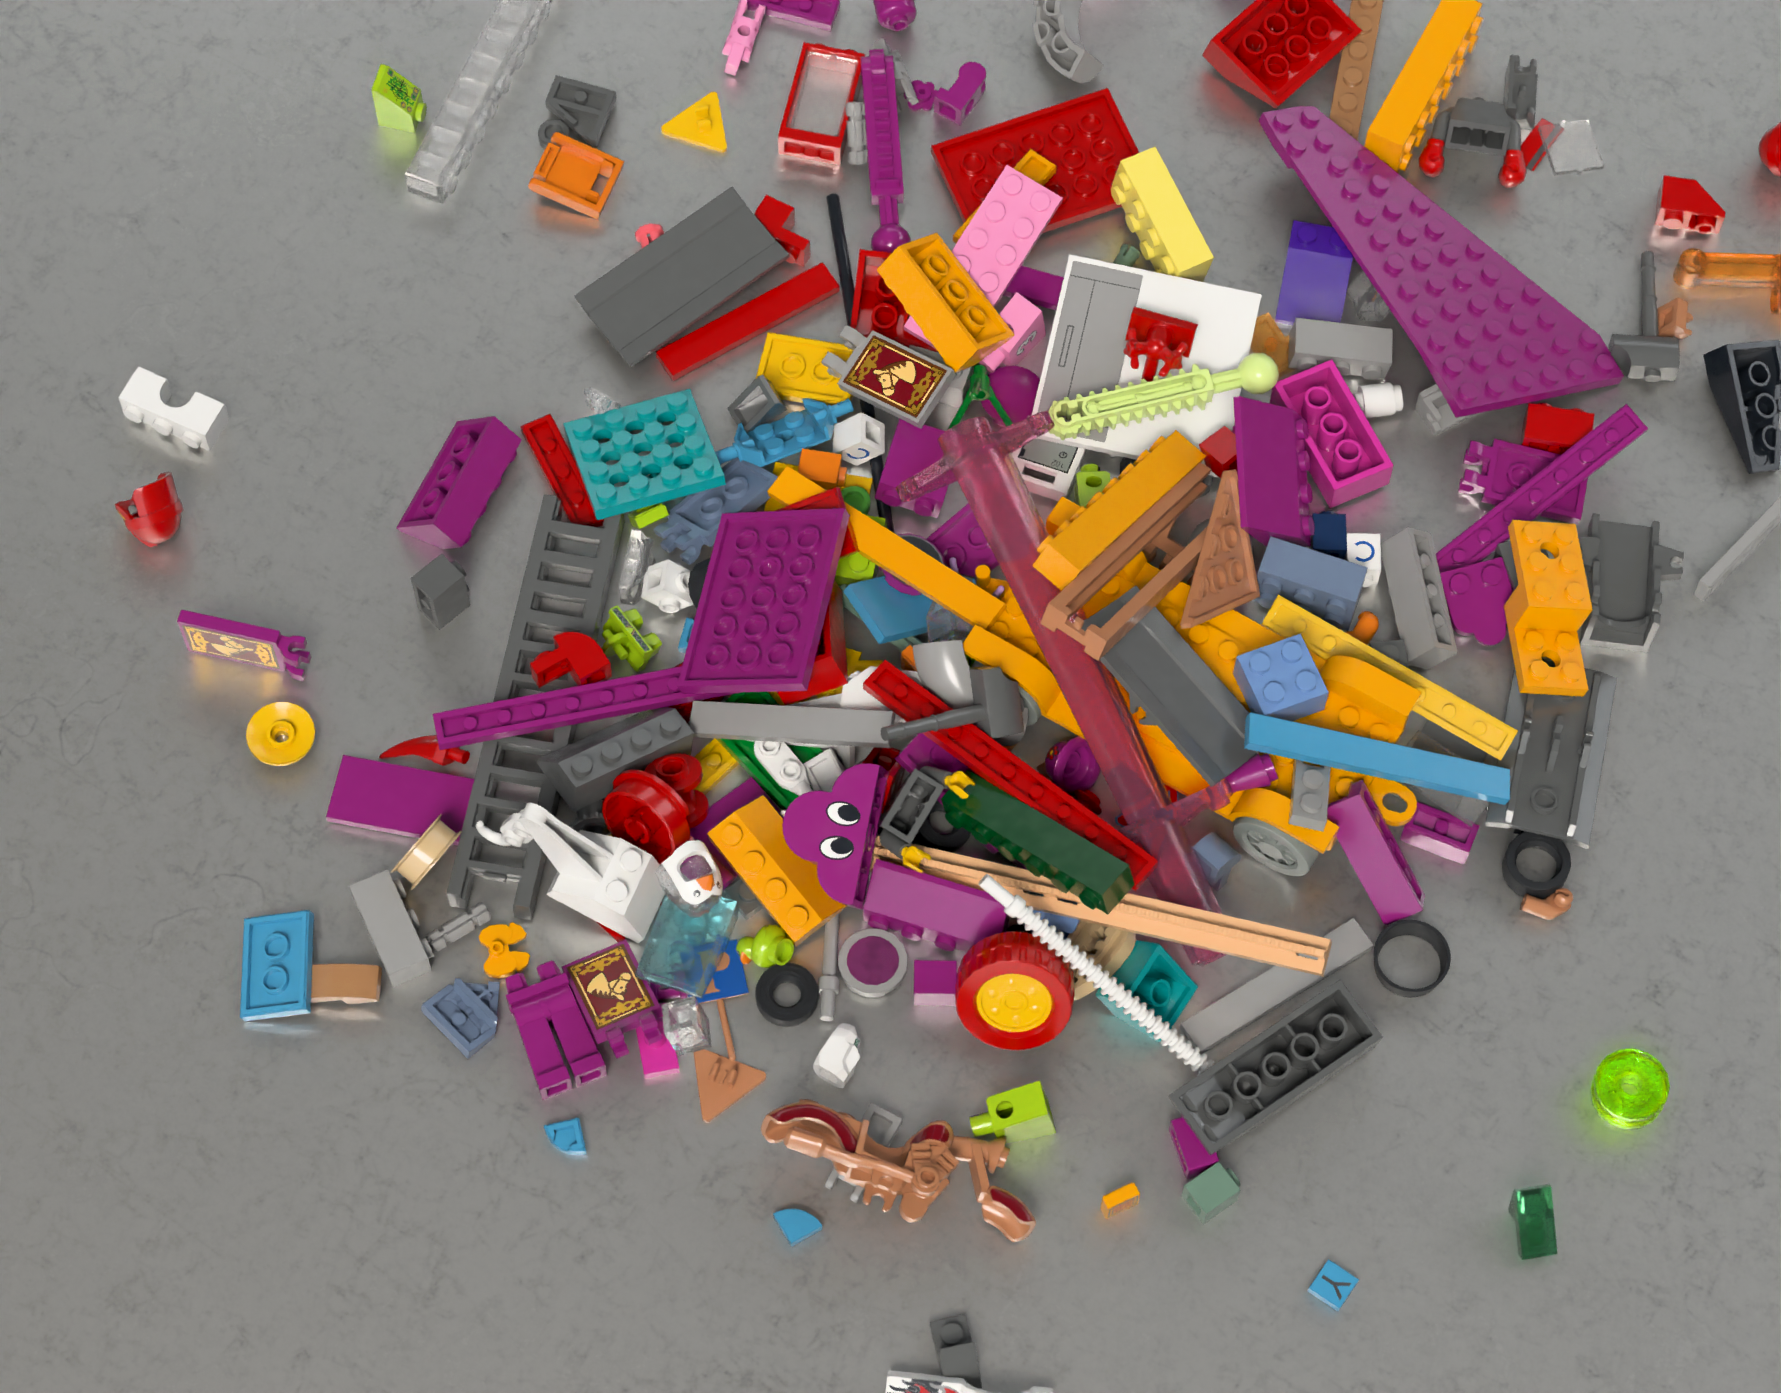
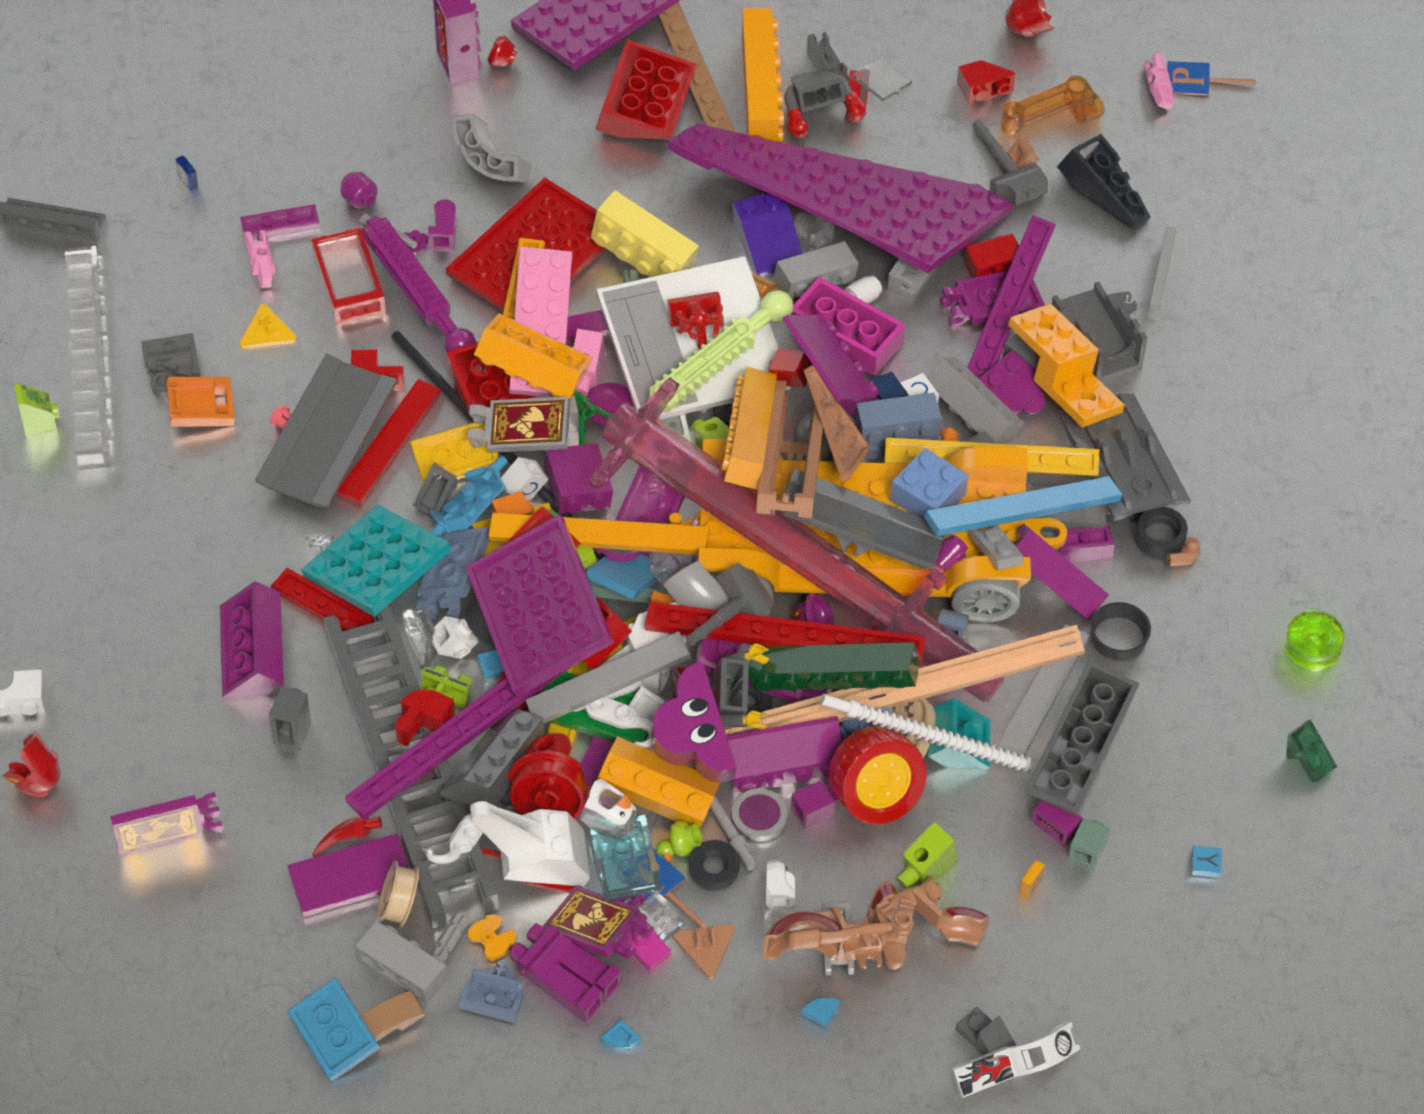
camera: 30 degrees left, 10 degrees down
yellow dish [246,702,315,766] -> none
lime tile [627,503,669,529] -> none
light grey axle [846,101,867,165] -> none

